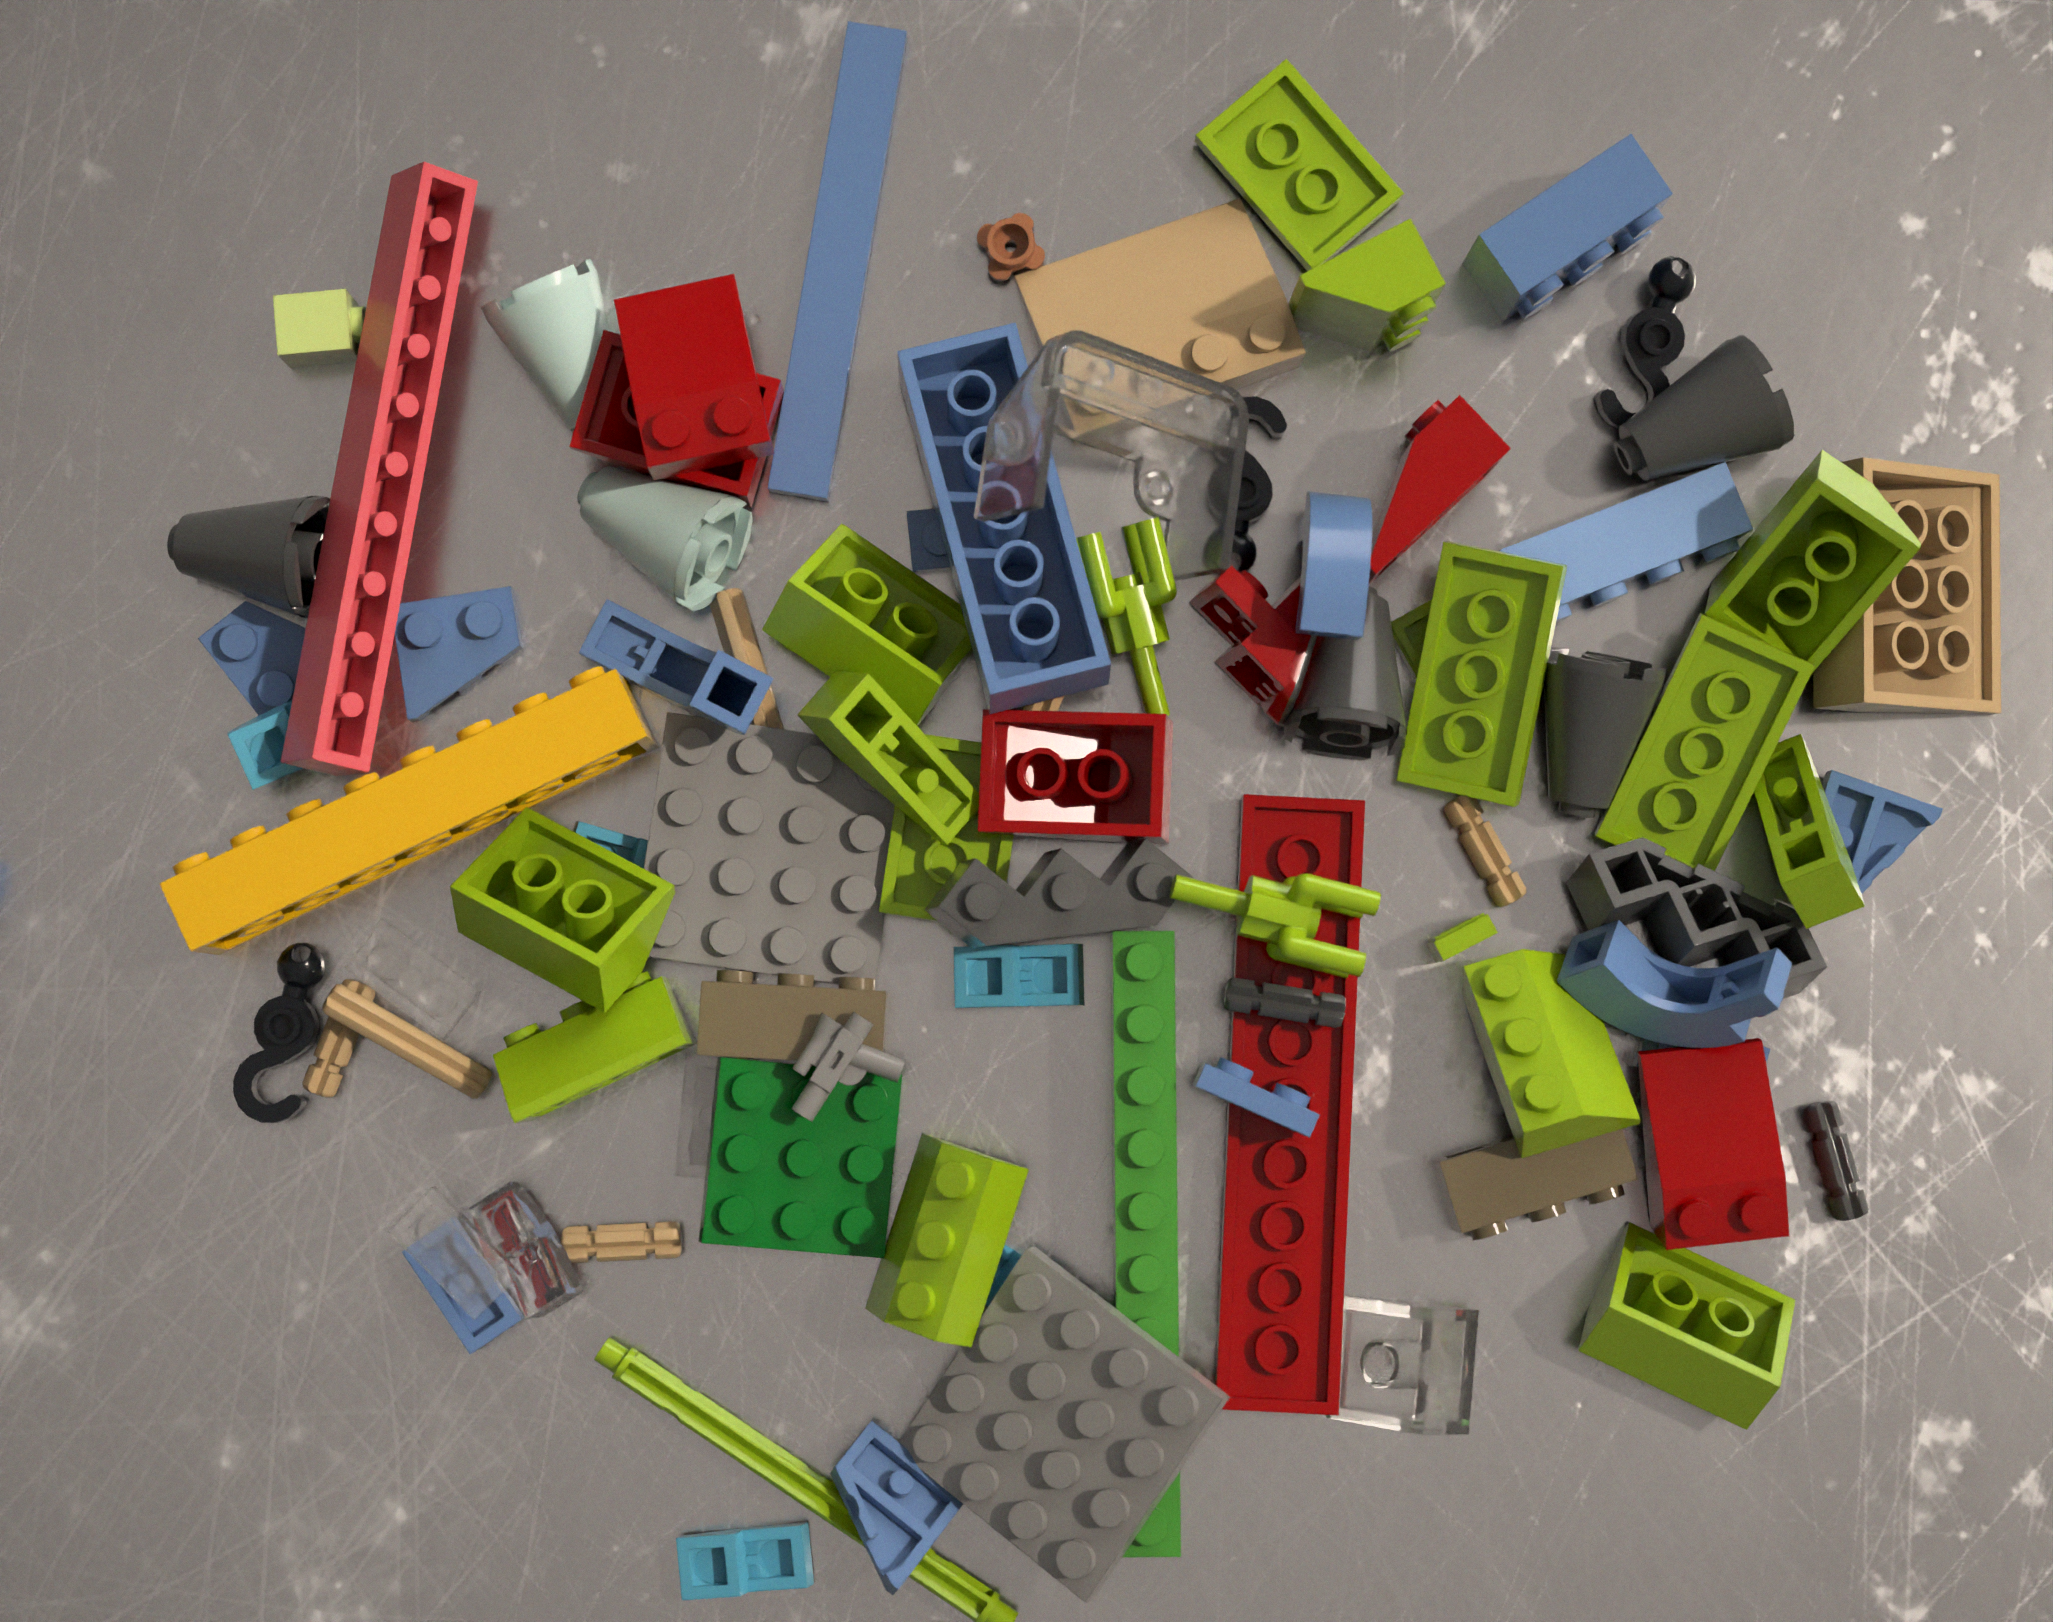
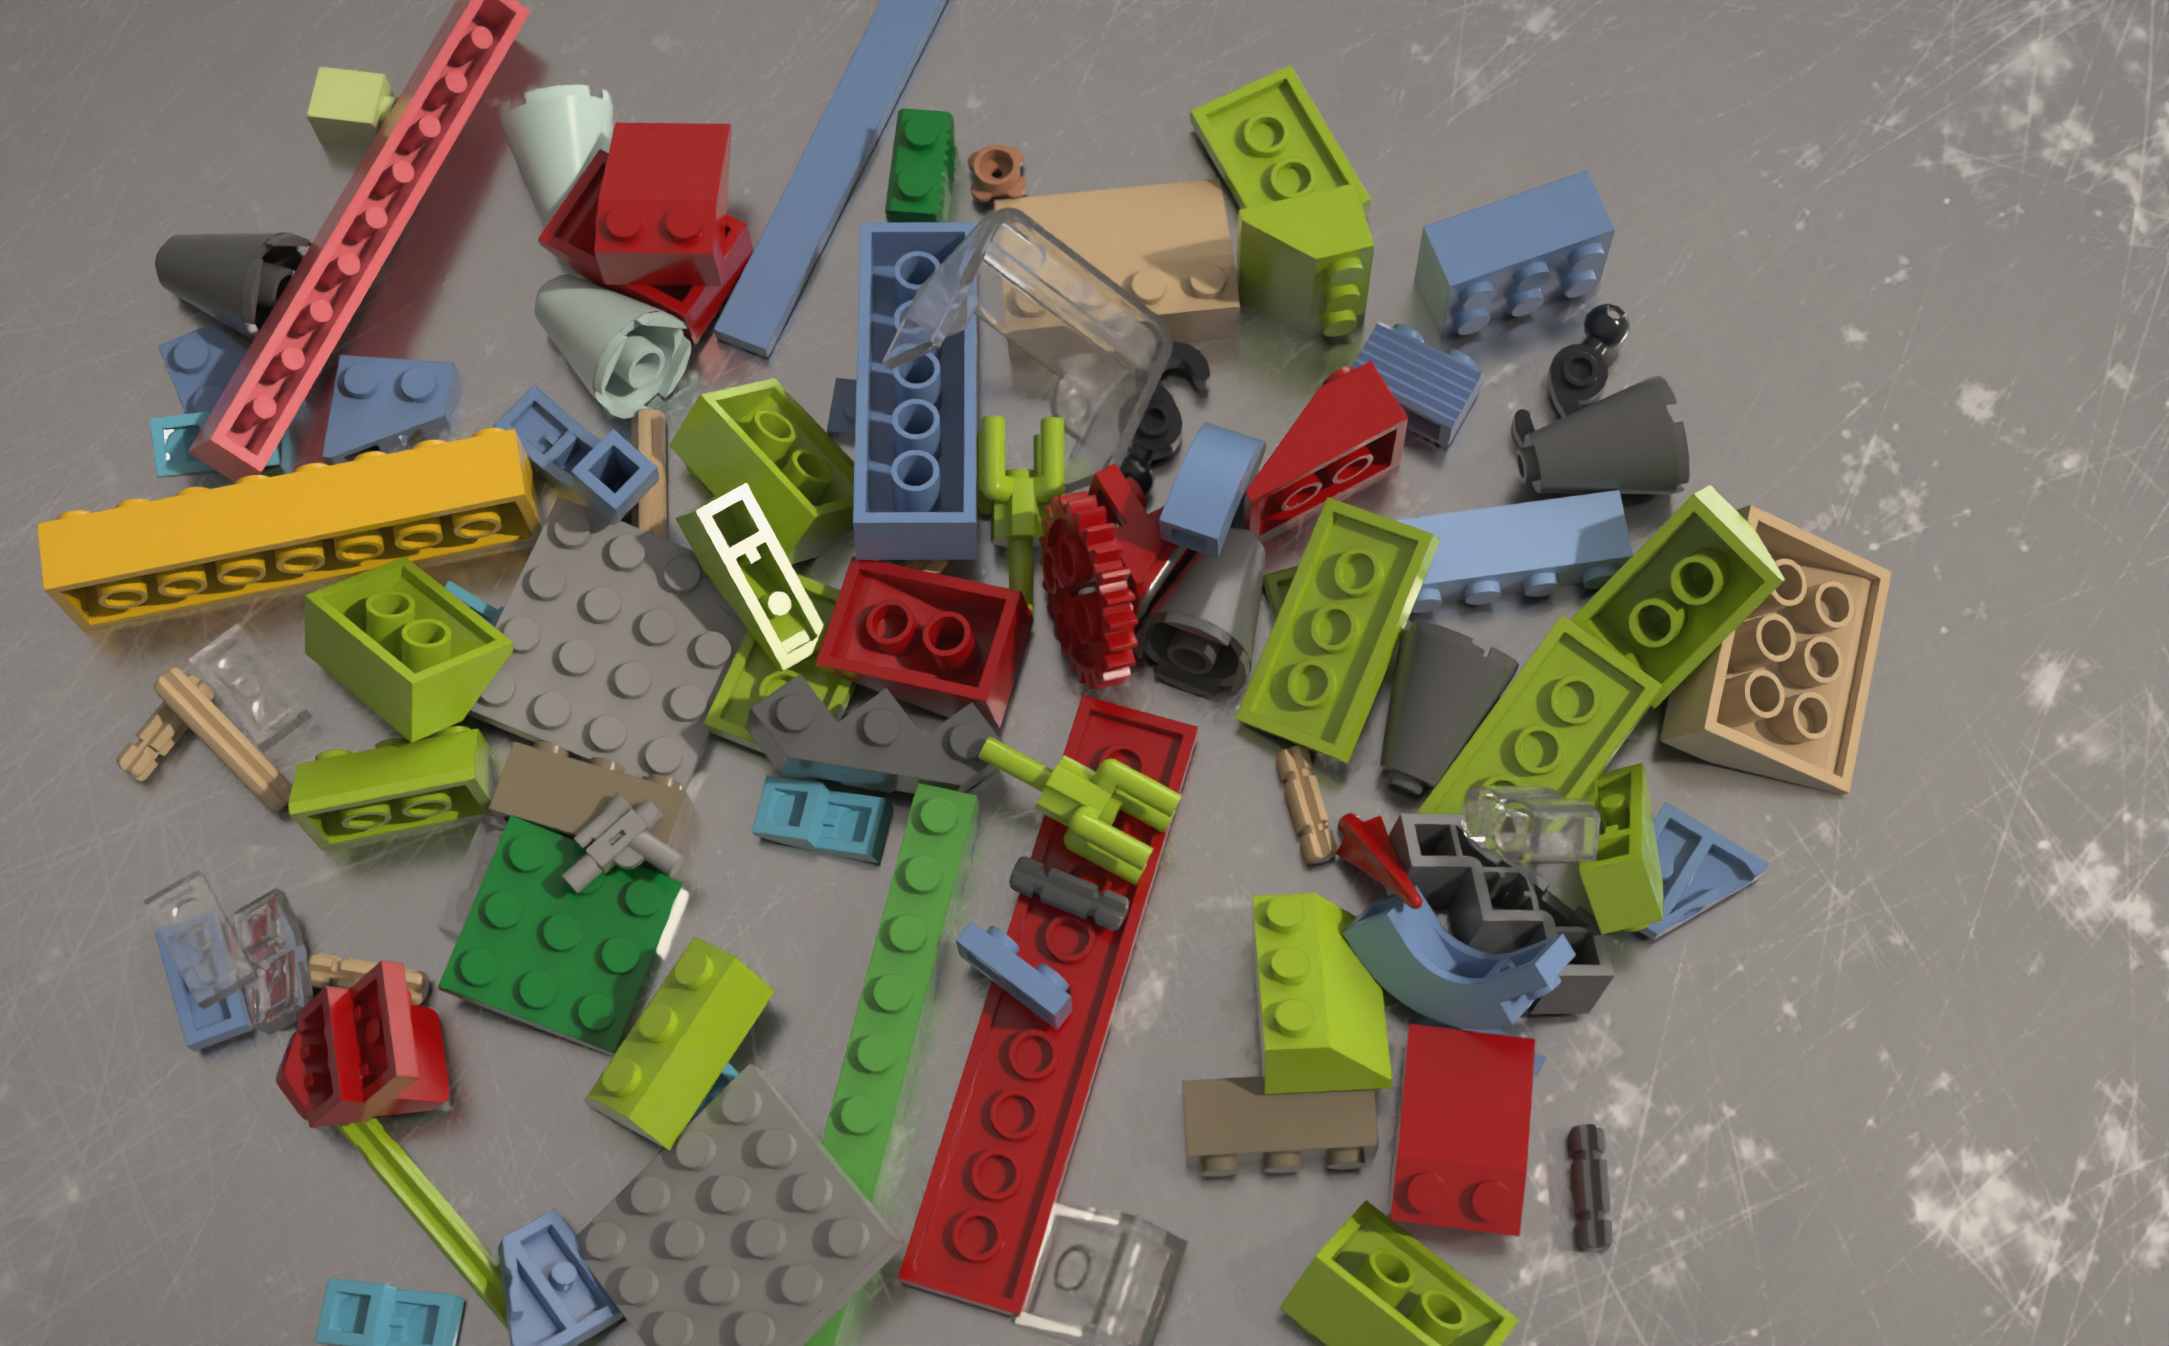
camera: 25 degrees right, 15 degrees down
black piece [233,943,325,1123] -> none
lime tile [1426,913,1498,963] -> none
none -> red piece [275,960,450,1129]
none -> green brick [885,108,958,223]
none -> red gear [1039,491,1138,690]
none -> red piece [1336,813,1422,909]
none -> medium blue brick [1352,321,1484,448]
none -> clear brick [1461,786,1601,865]

